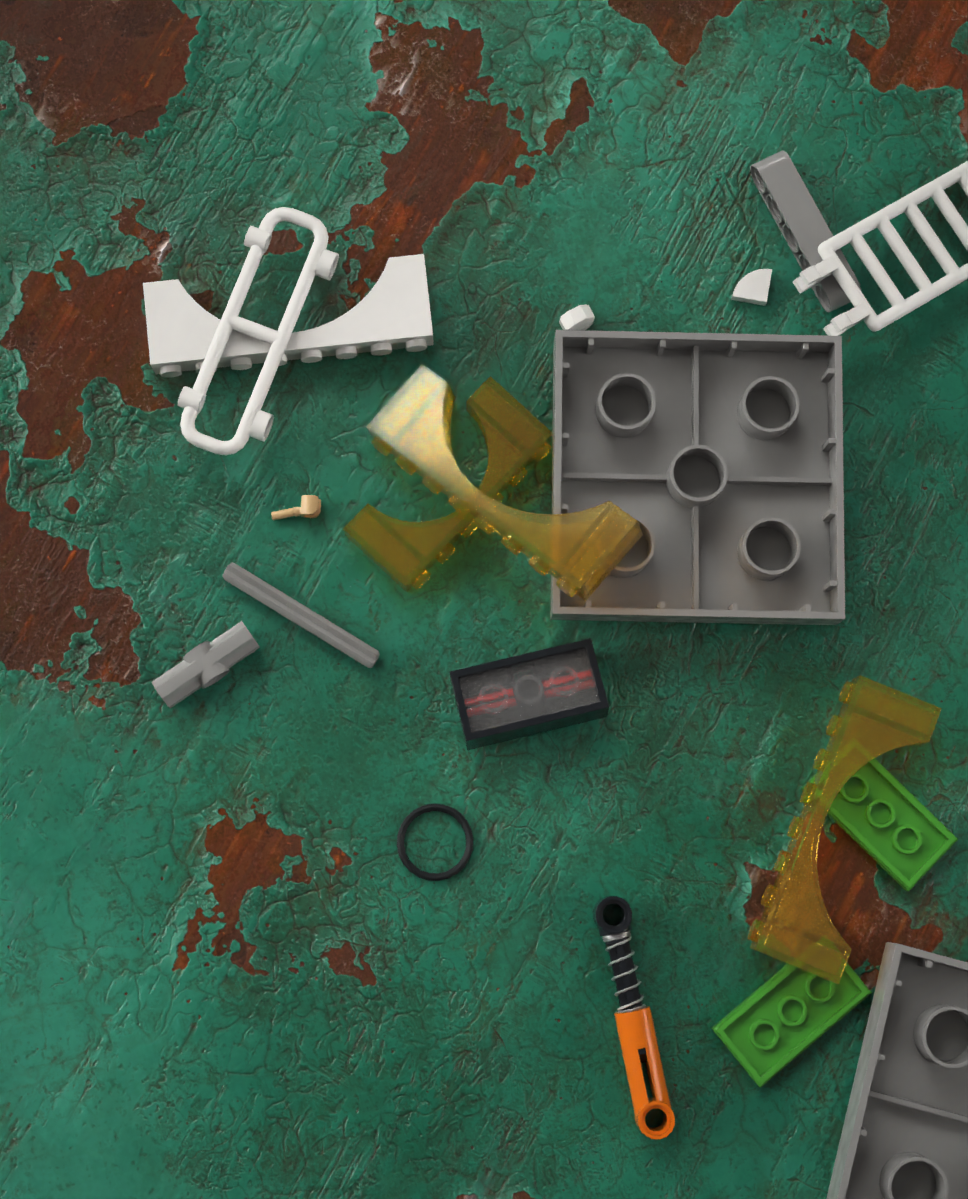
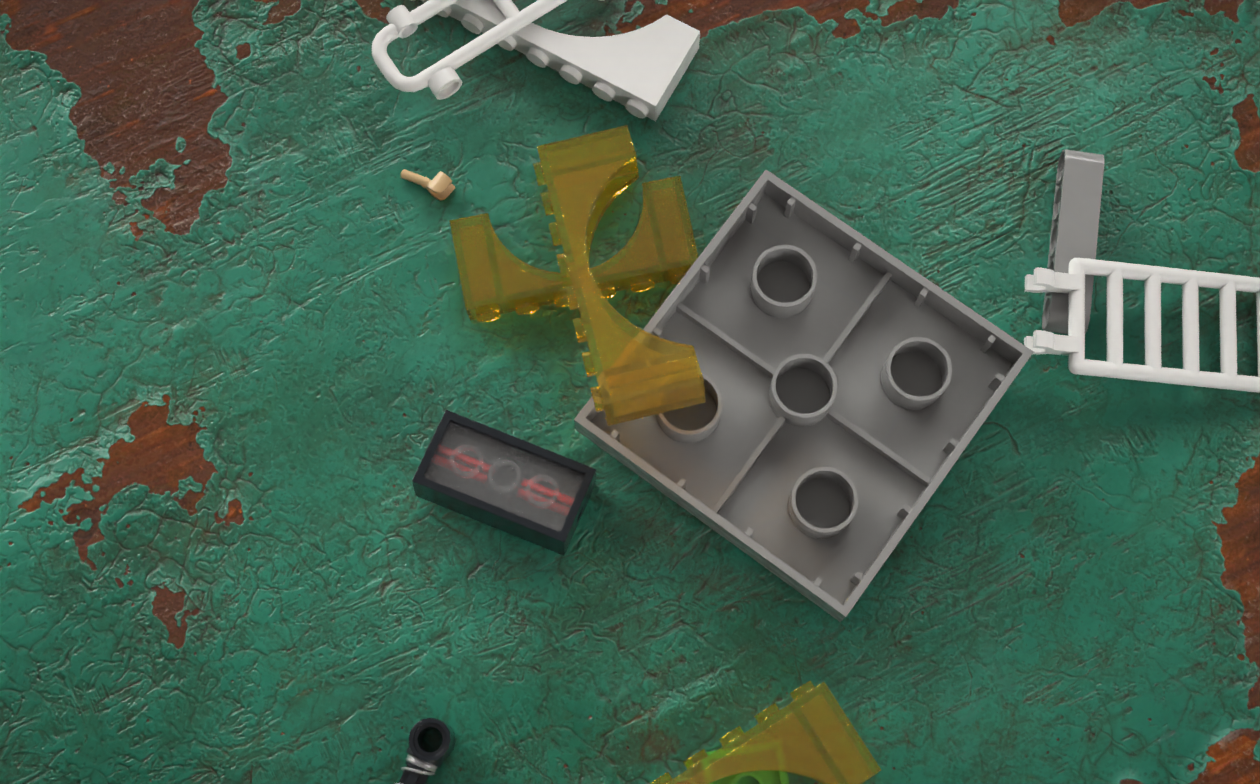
camera: 45 degrees right, 5 degrees down
light grey piece [152,621,260,708] -> none
light grey axle [222,563,380,668] -> none
black tyre [397,804,474,881] -> none
white tile [559,304,595,330] -> none
white tile [731,269,772,306] -> none

